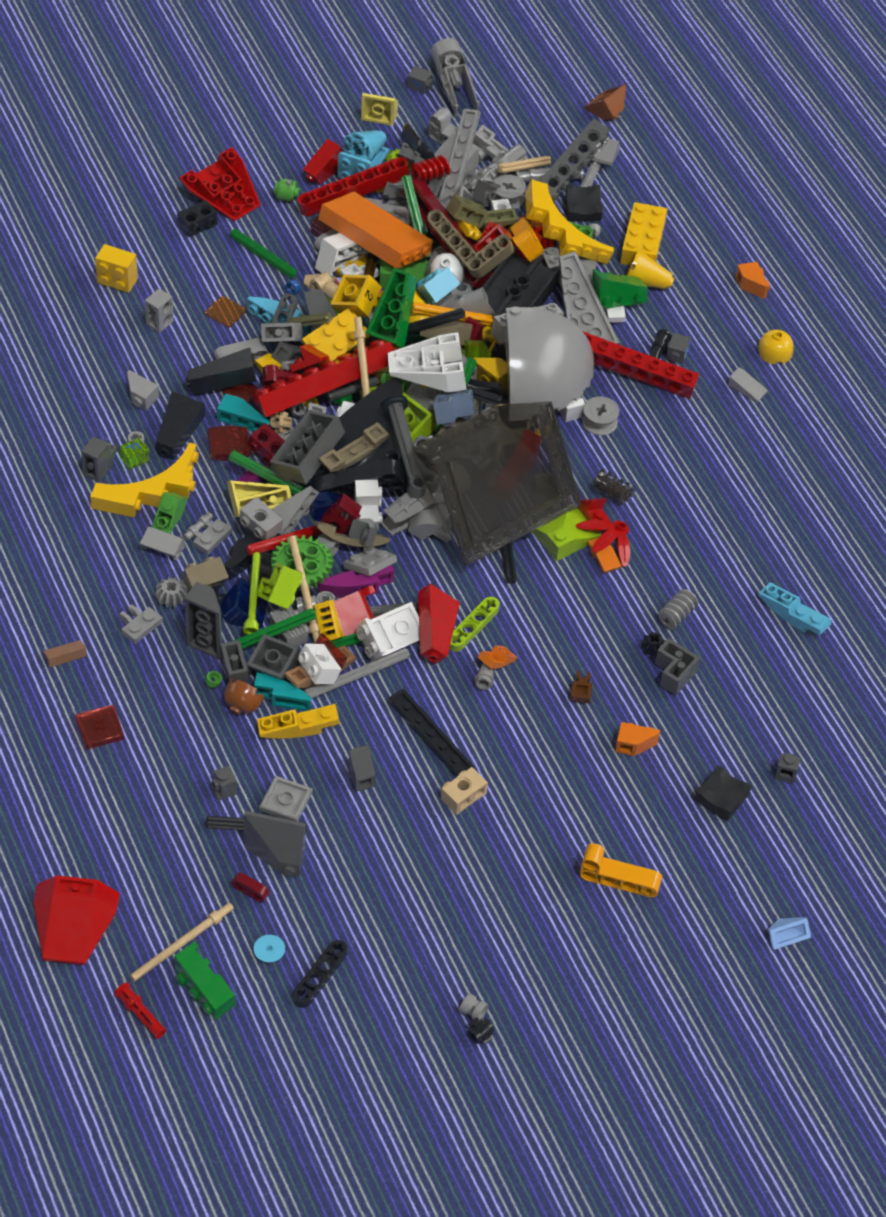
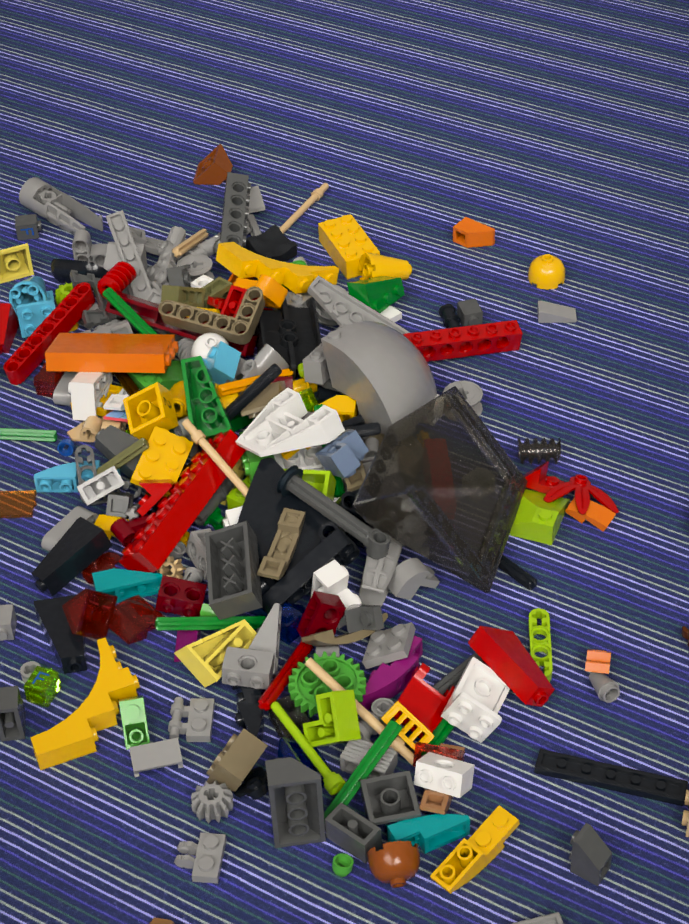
camera: 30 degrees left, 10 degrees down
light grey axle [304,648,410,698] -> none
none -> clear red slope [62,588,118,639]
none -> tan bar [280,183,329,234]

